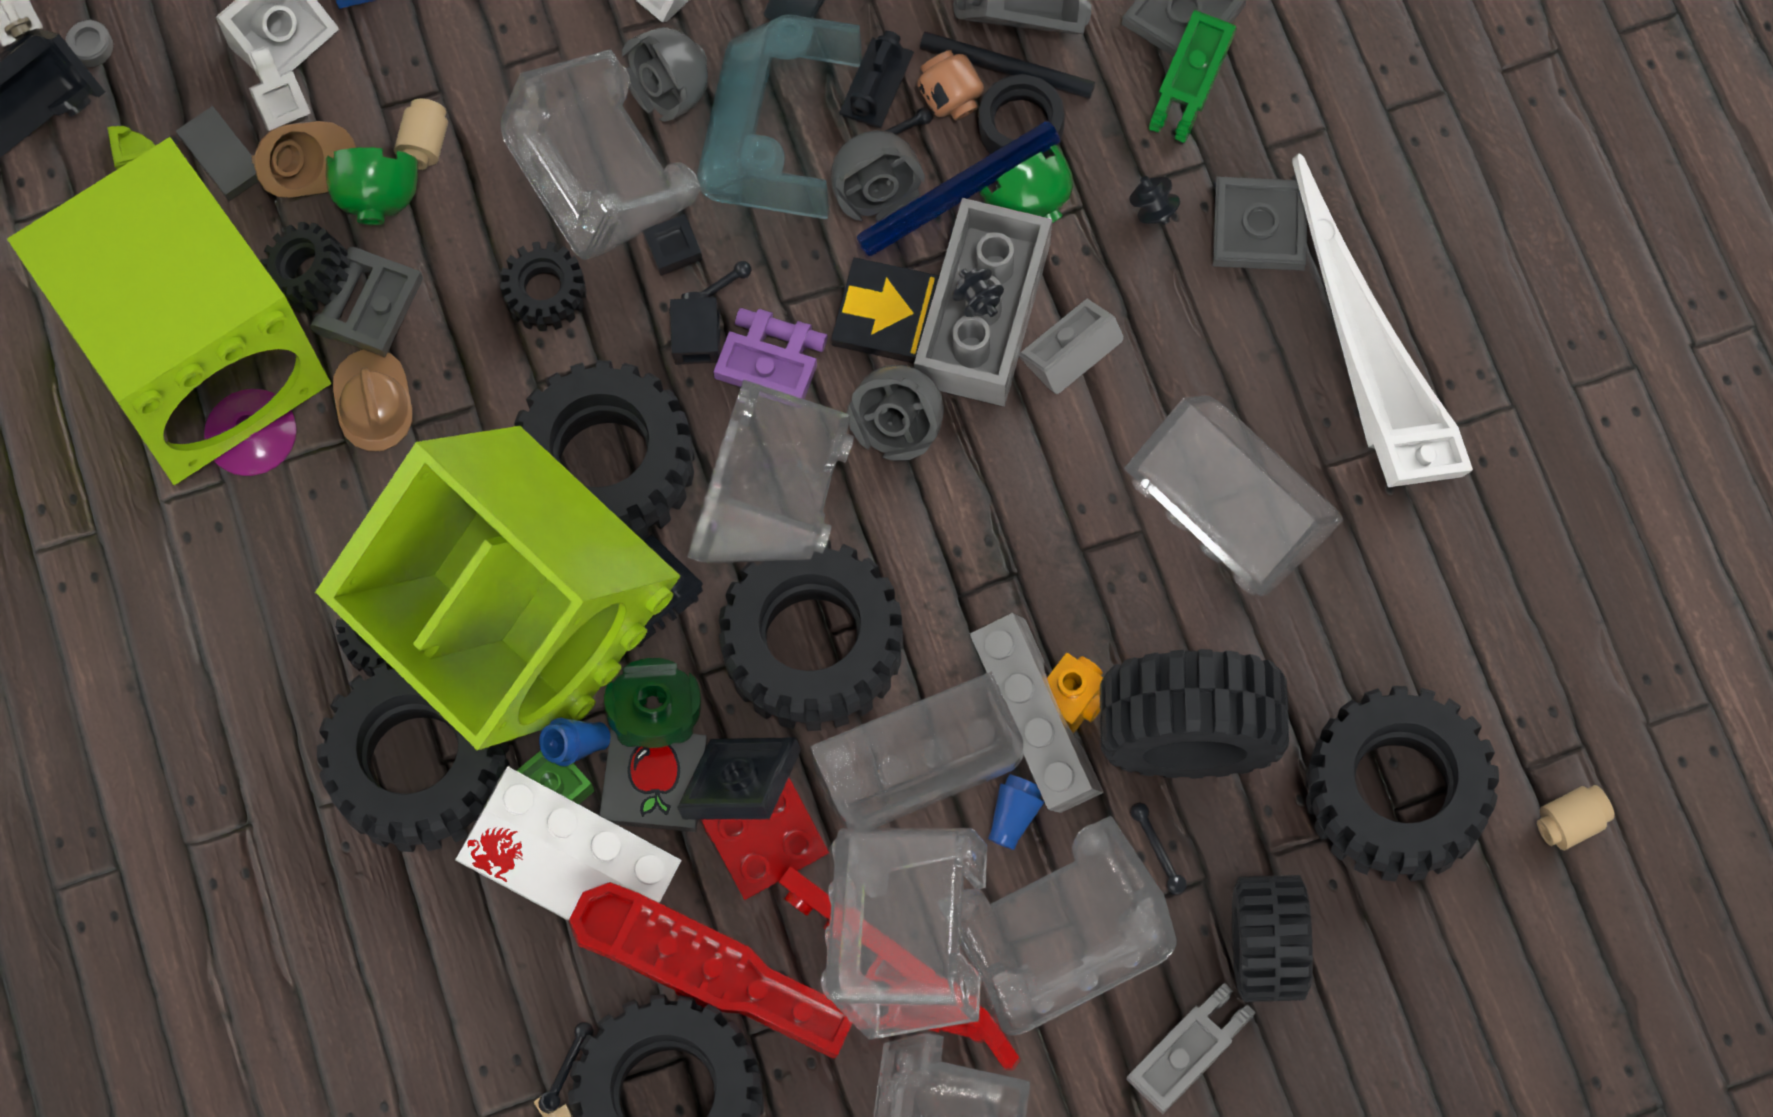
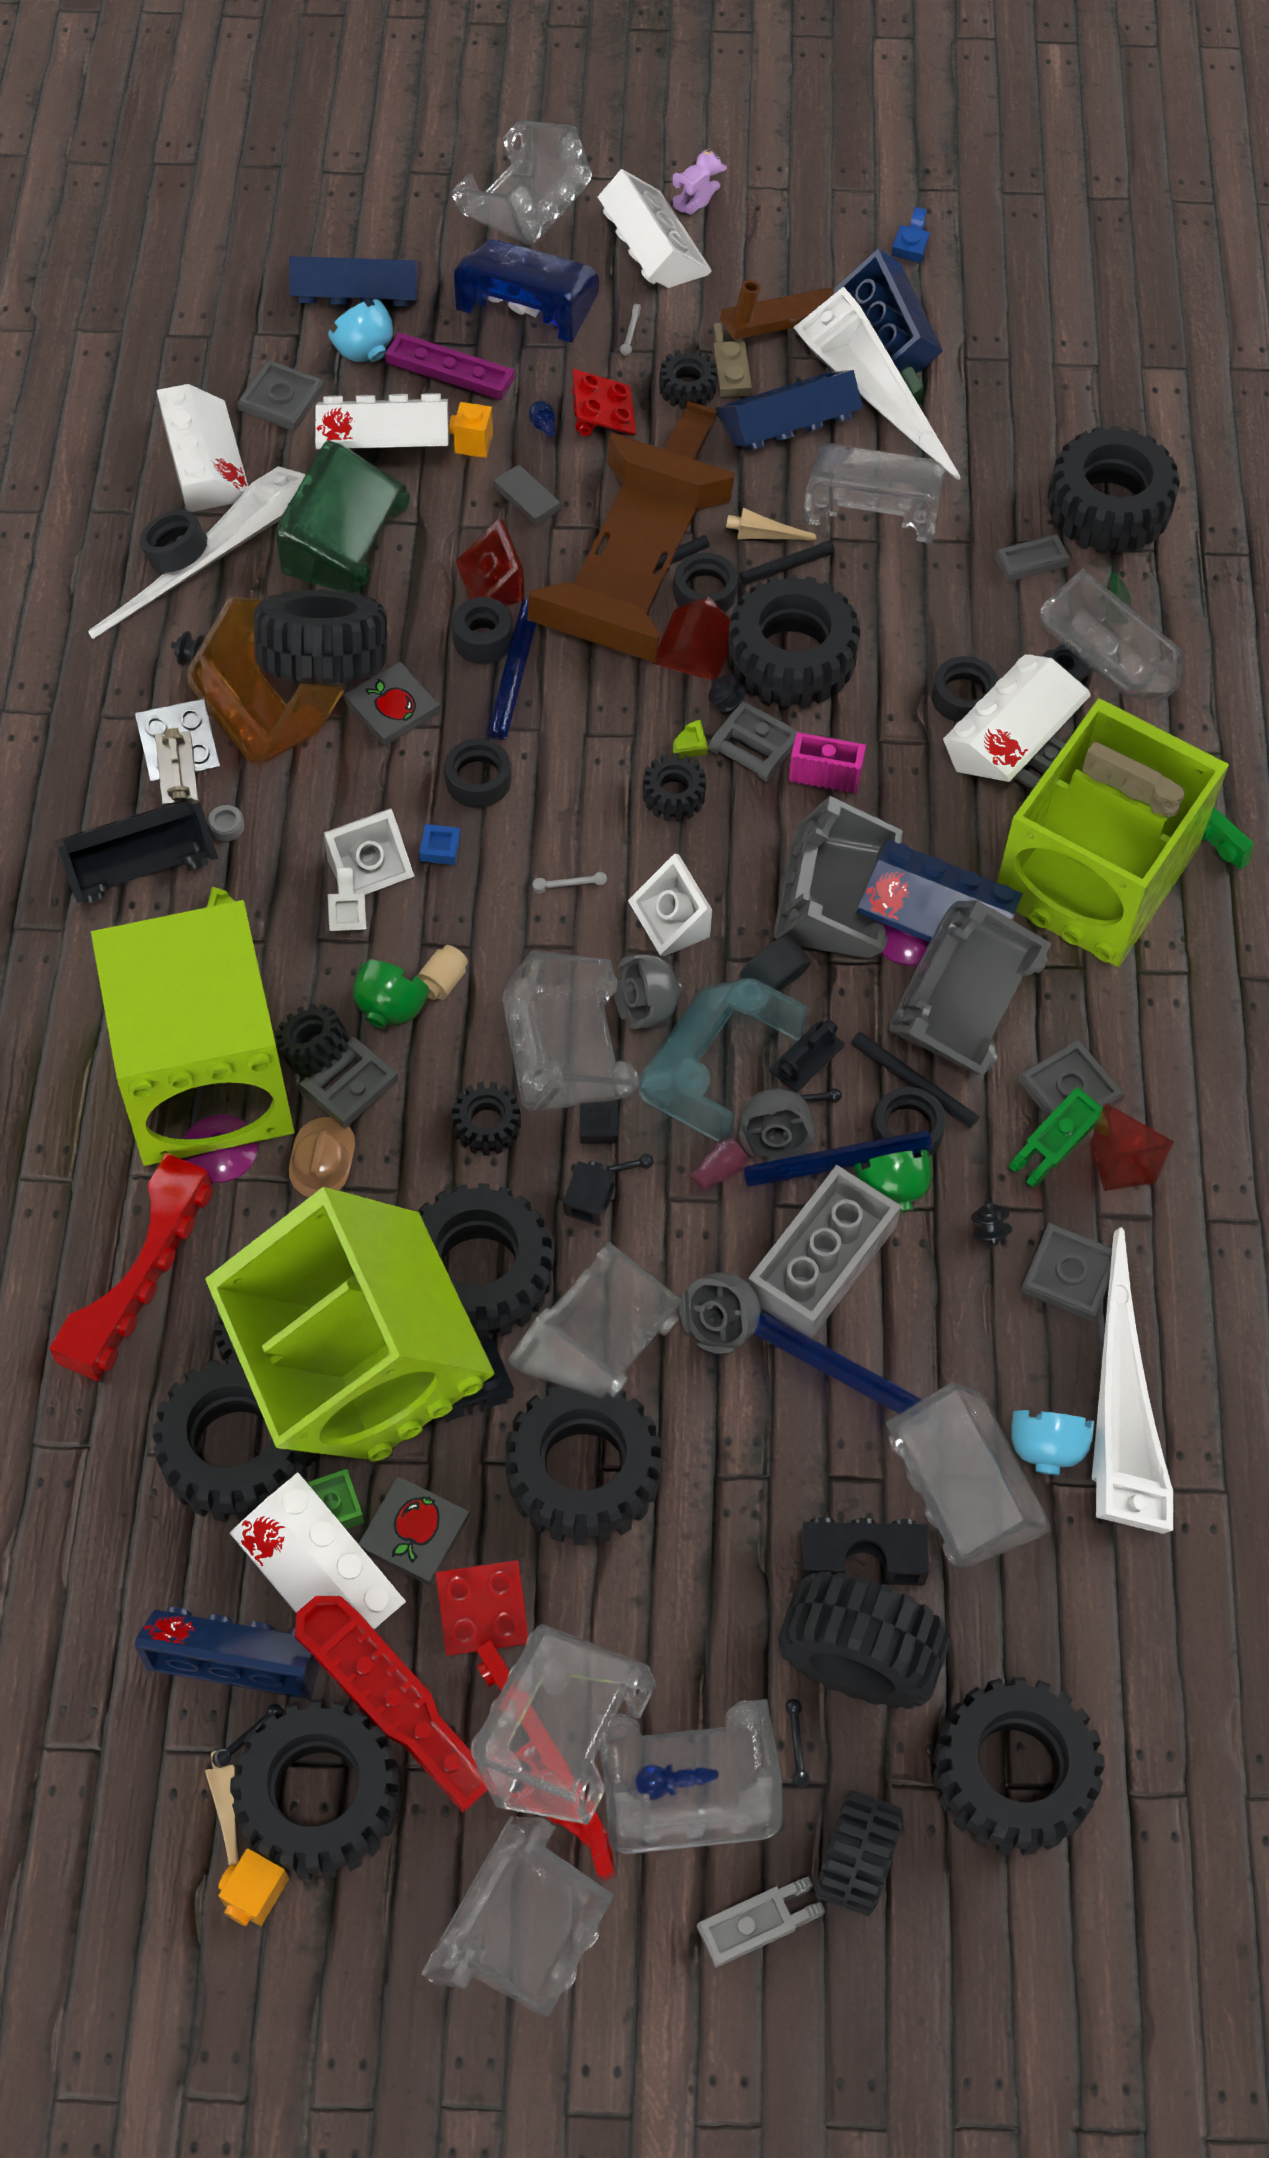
camera: 15 degrees right, 10 degrees down
dark grey tile [176,106,258,202] -> none
medium nougat piece [251,121,356,198] -> none
blue cone [539,718,611,766] -> none
dark green plate [604,658,701,748] -> none
black tile [677,737,801,820] -> none
medium lavender plate [714,308,828,406] -> none
clear windscreen [810,671,1024,831] -> none
black tile [831,257,940,363] -> none
nougat head [917,50,984,121] -> none
black wheel [952,268,1004,317] -> none
light grey arch [970,613,1104,813] -> none
blue cone [988,774,1045,850] -> none
light grey slope [1019,298,1124,394] -> none
light orange brick [1047,652,1103,734] -> none
tan brick [1537,785,1614,851] -> none
none -> red arch [49,1153,213,1381]
none -> dark blue slope [134,1607,320,1700]
none -> clear blue bar [635,1764,719,1800]
none -> clear pink cone [691,1137,749,1191]
none -> clear blue axle [754,1312,929,1423]
none -> black arch [800,1517,929,1586]
none -> medium azure cylinder [1011,1410,1094,1475]
none -> clear red slope [1090,1103,1174,1191]

